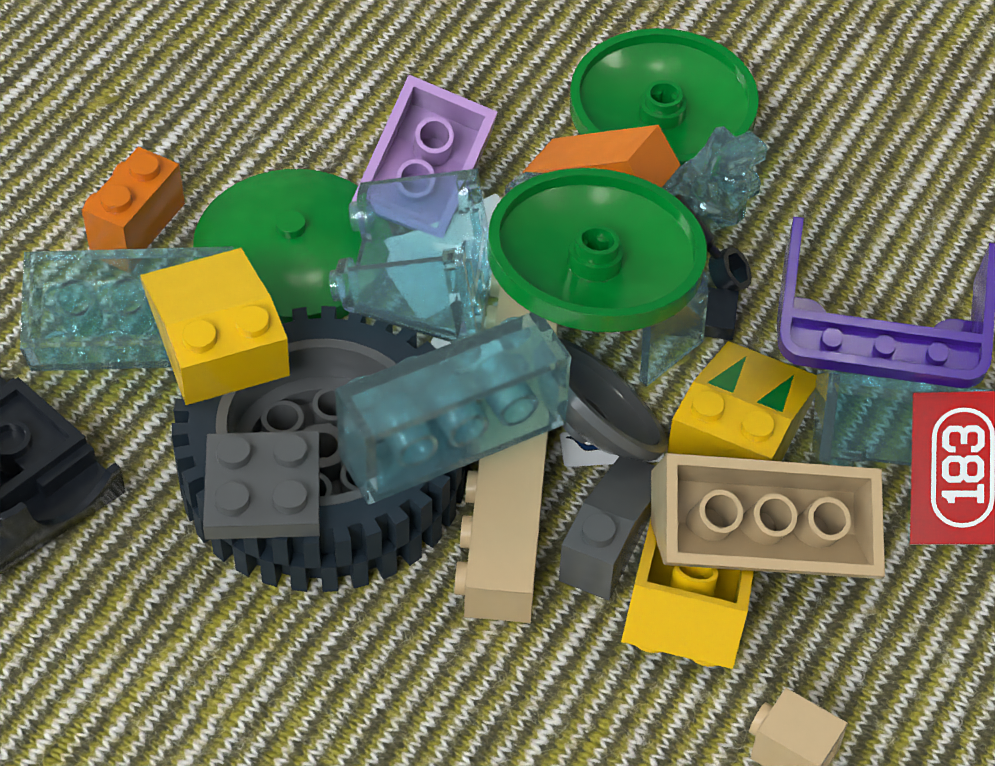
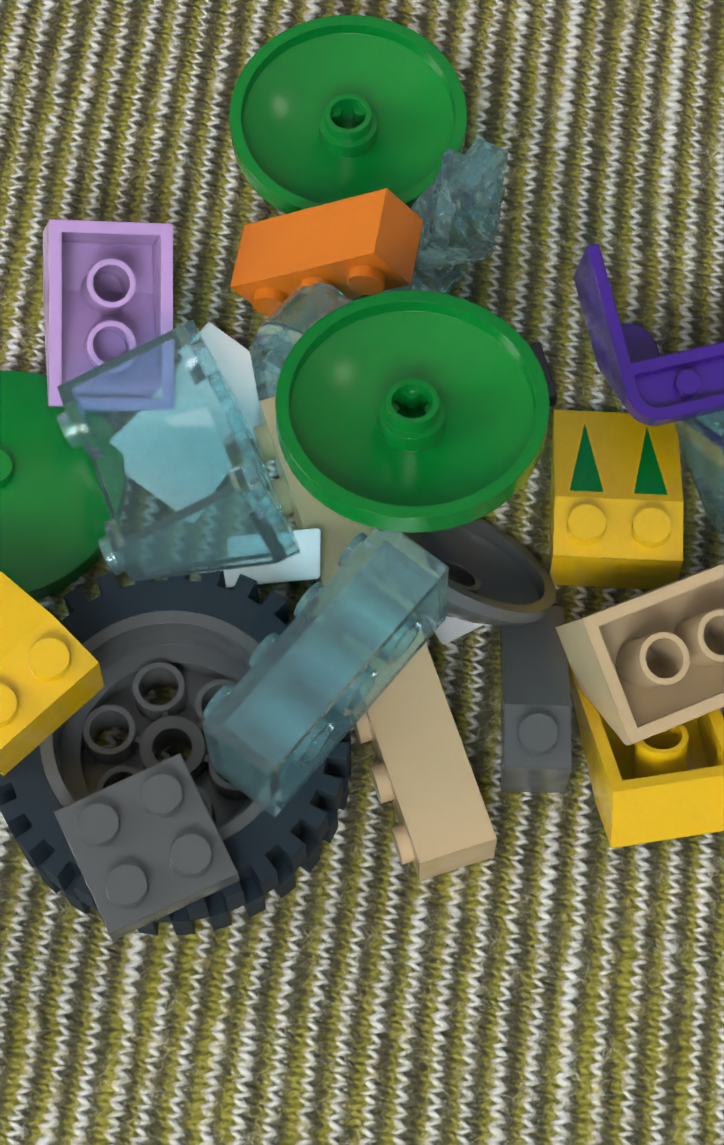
camera: 20 degrees left, 15 degrees up
black piece [675,194,752,291] -> none

